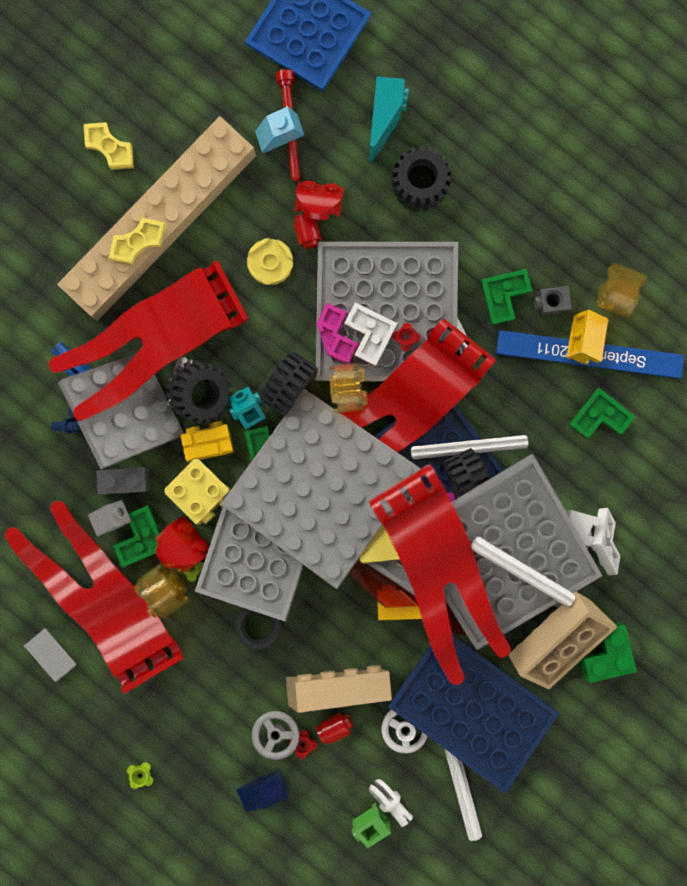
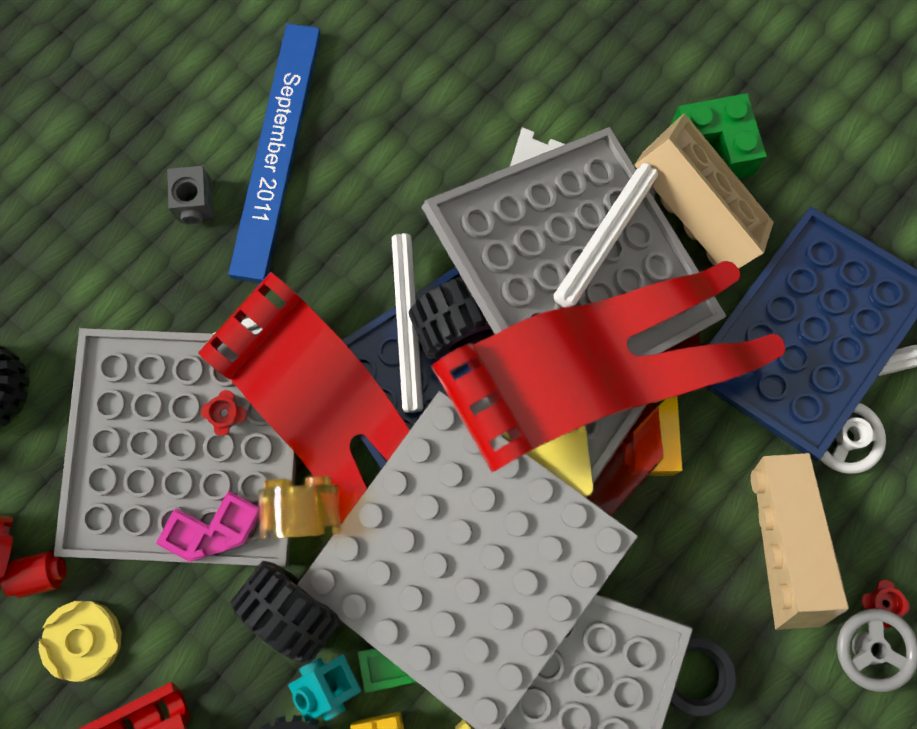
camera: 85 degrees left, 10 degrees down
red brick [316,712,353,745] -> none
white plate [344,303,397,366] -> none
green plate [480,269,532,326] -> none
yellow hinge [566,309,608,365] -> none
green plate [568,388,636,439] -> none
white plate [591,508,620,575] -> none
clear yellow brick [597,263,647,318] -> none

